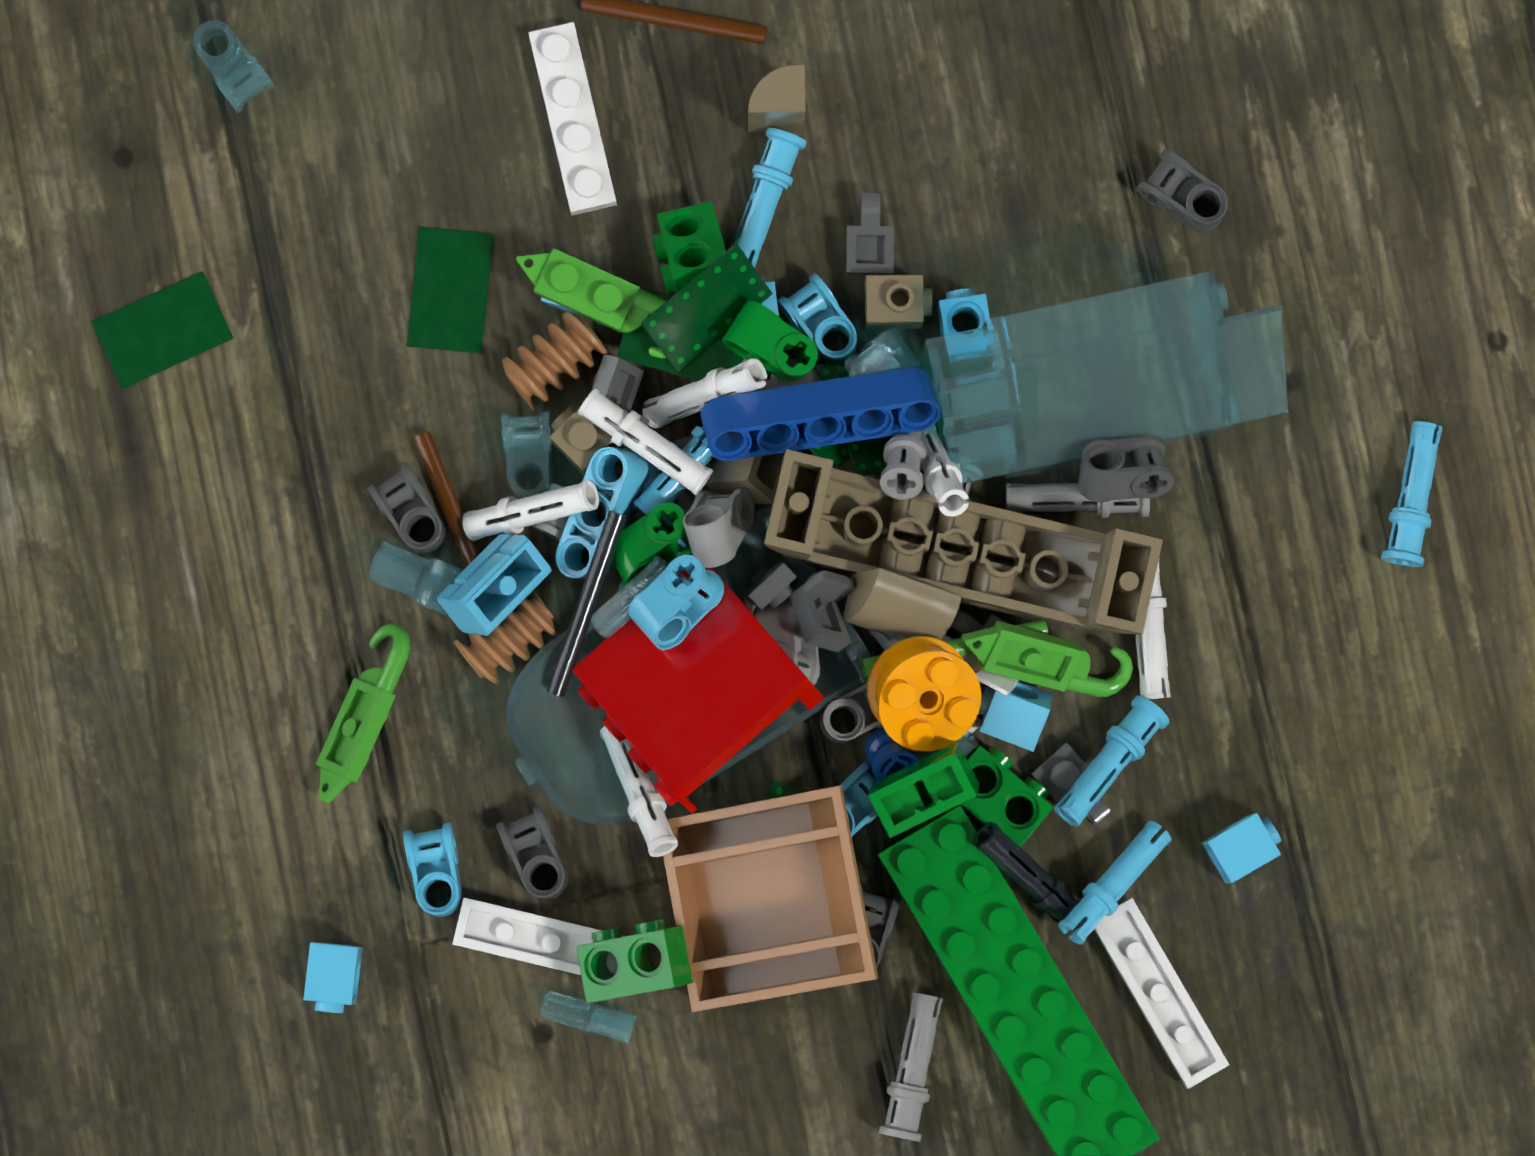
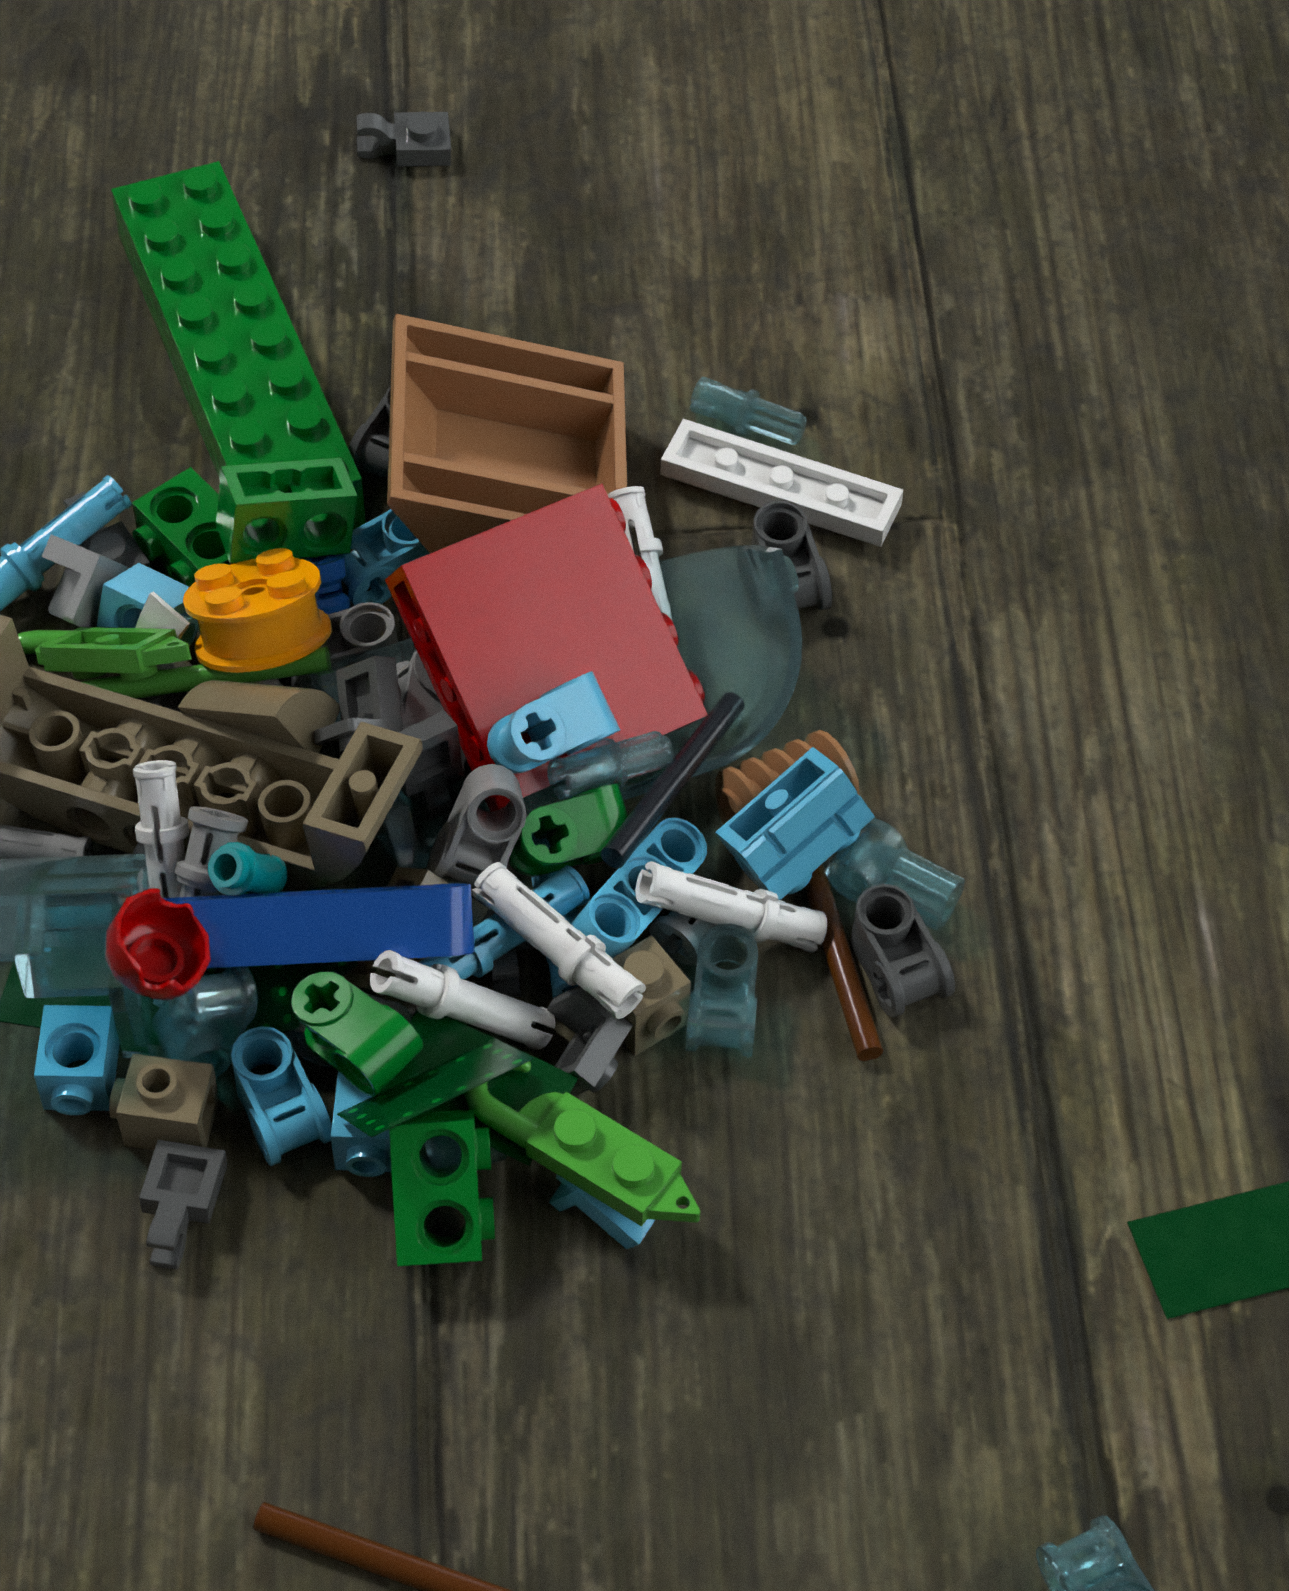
camera: 165 degrees left, 30 degrees down
medium azure brick [303,942,363,1013] -> none
bright green plate [316,623,410,804] -> none
medium azure piece [403,822,462,917] -> none
dark green sticker [407,227,493,354] -> none
medium nougat piece [502,311,609,411] -> none
white plate [528,22,617,216] -> none
green brick [576,919,693,1003] -> none
medium azure pin [731,127,807,268] -> none
dark tan brick [748,65,806,133] -> none
light grey pin [878,992,943,1142] -> none
black pin [973,822,1080,931] -> none
medium azure pin [1058,820,1172,945] -> none
white plate [1094,898,1229,1089] -> none
none -> light grey panel [41,534,129,627]
none -> red hair [105,888,211,1000]
none -> teal pin [208,842,287,896]

